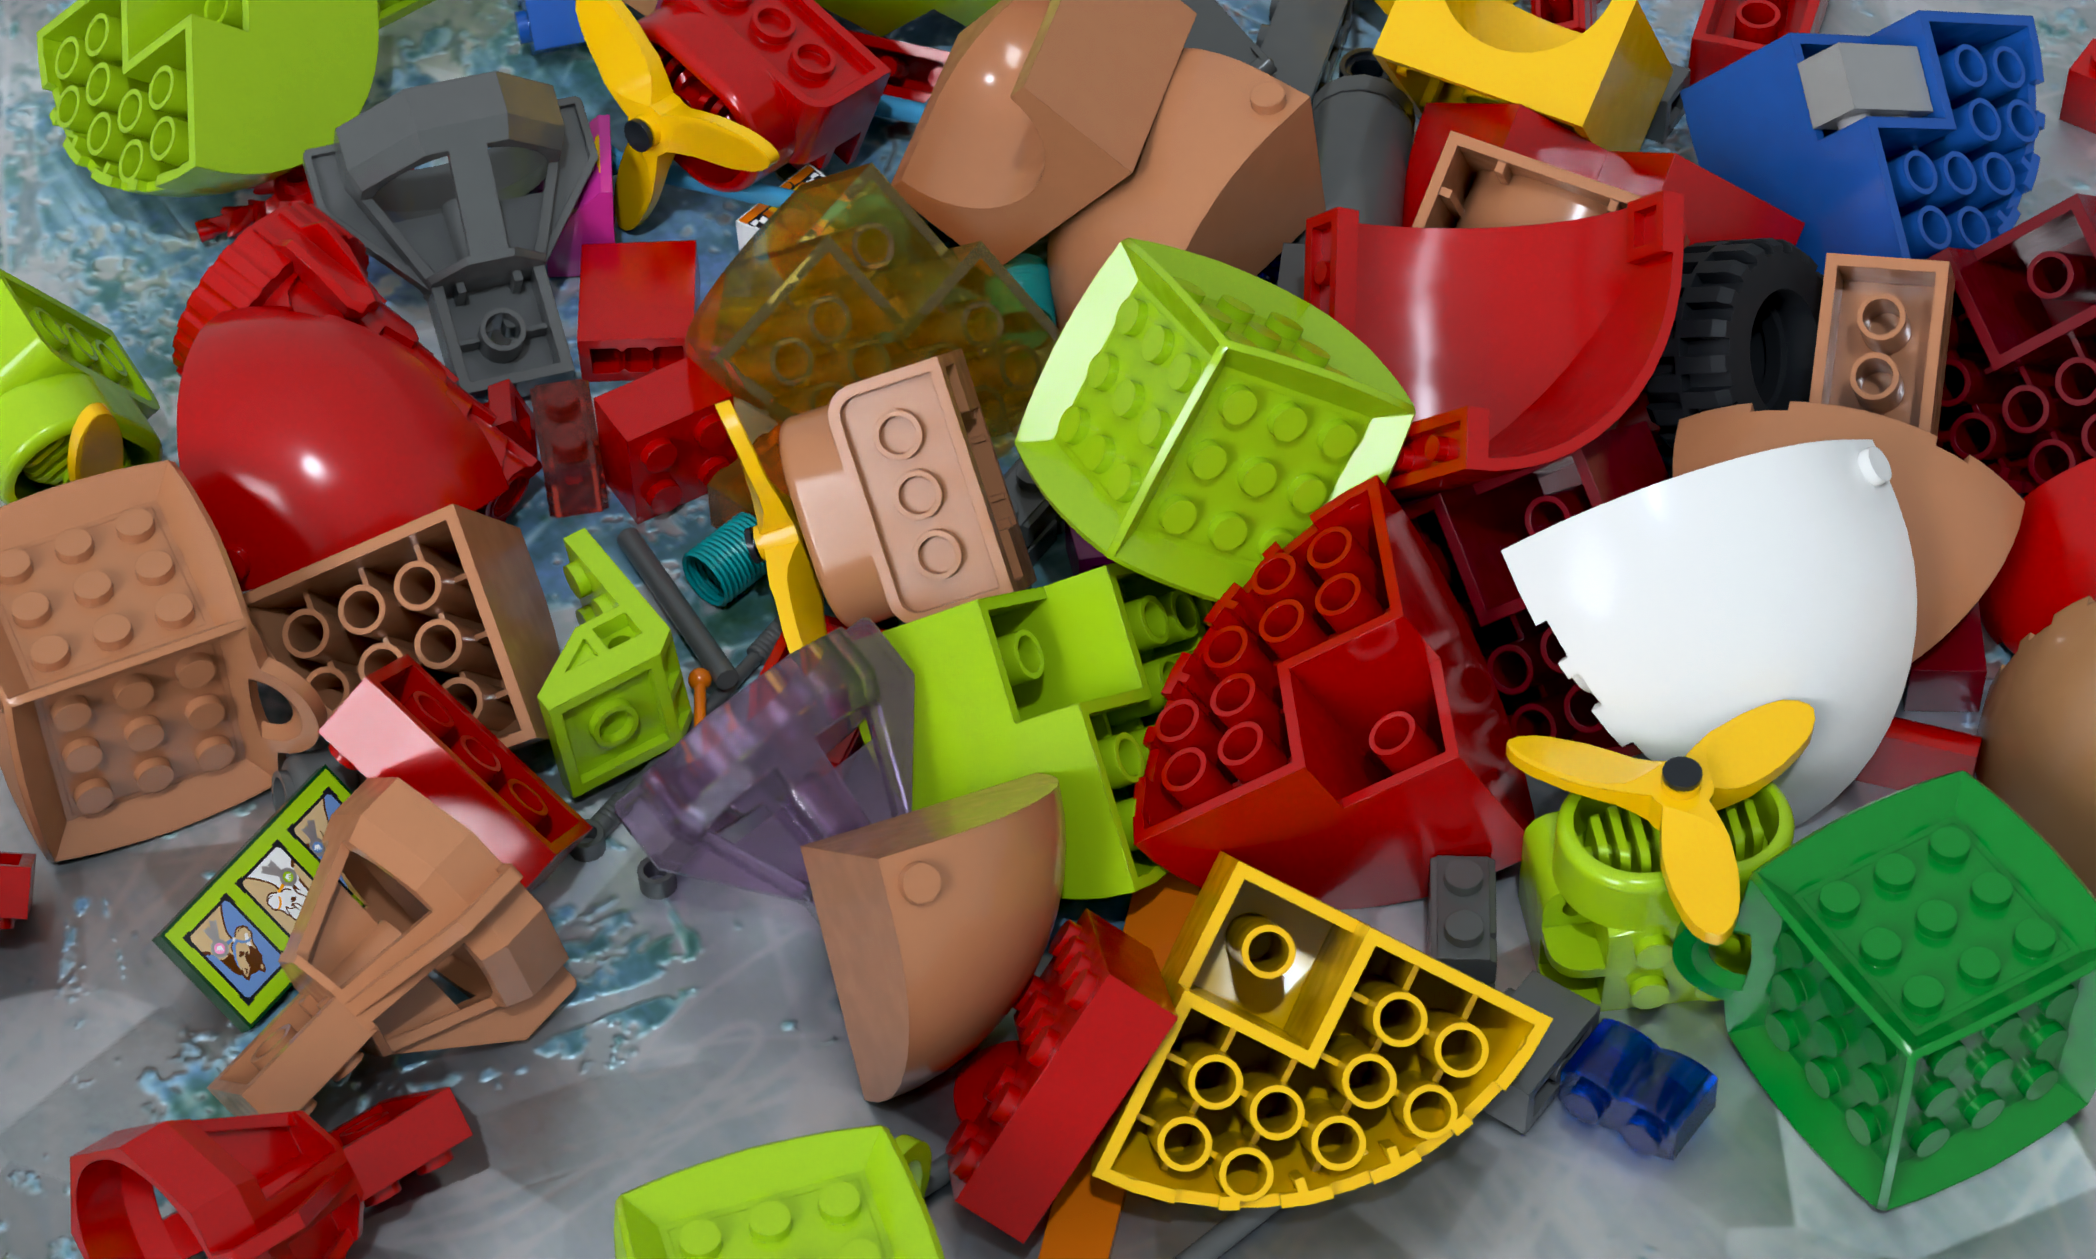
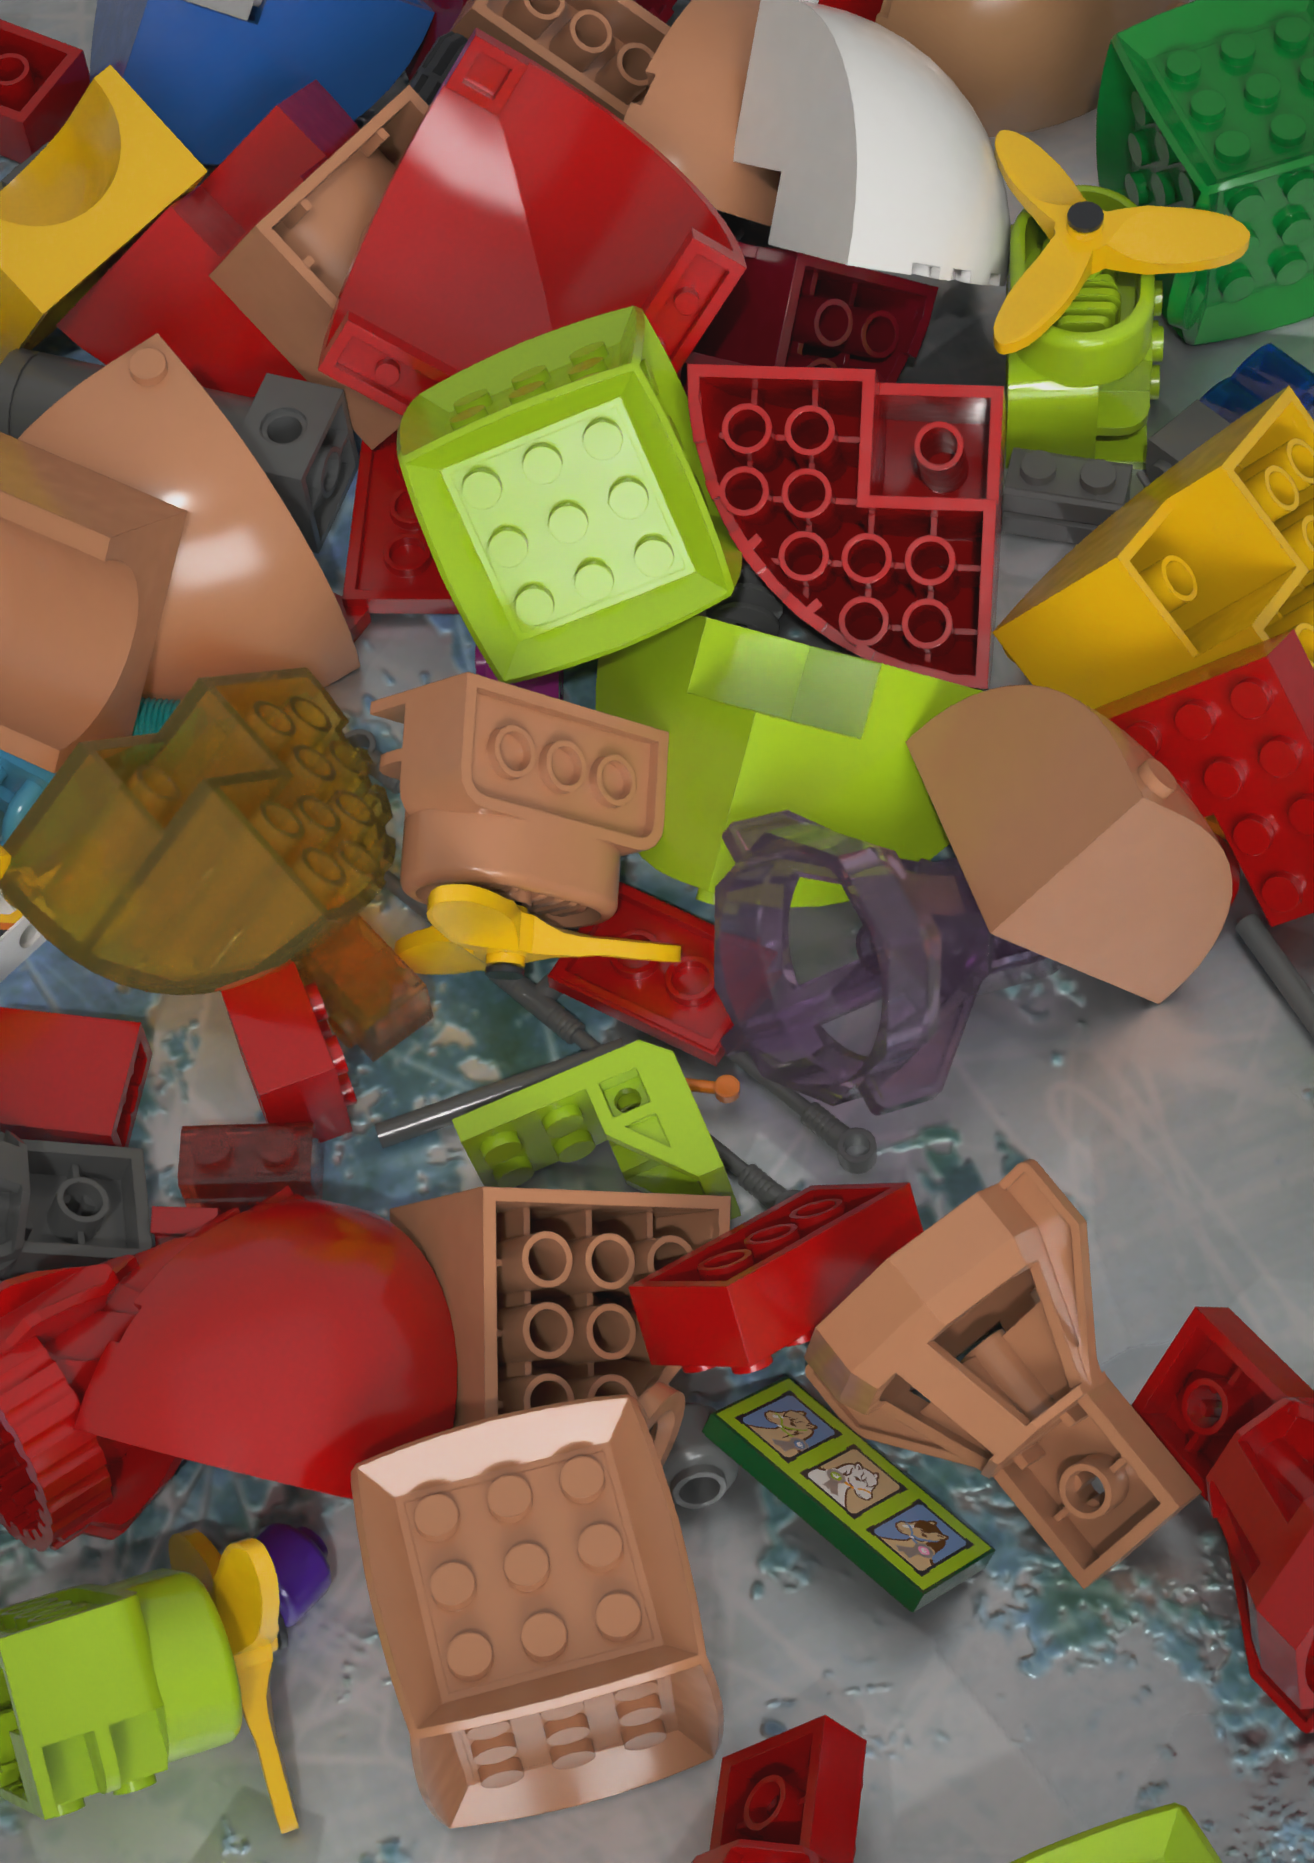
camera: 75 degrees left, 10 degrees up
teal piece [682,512,767,607] -> none

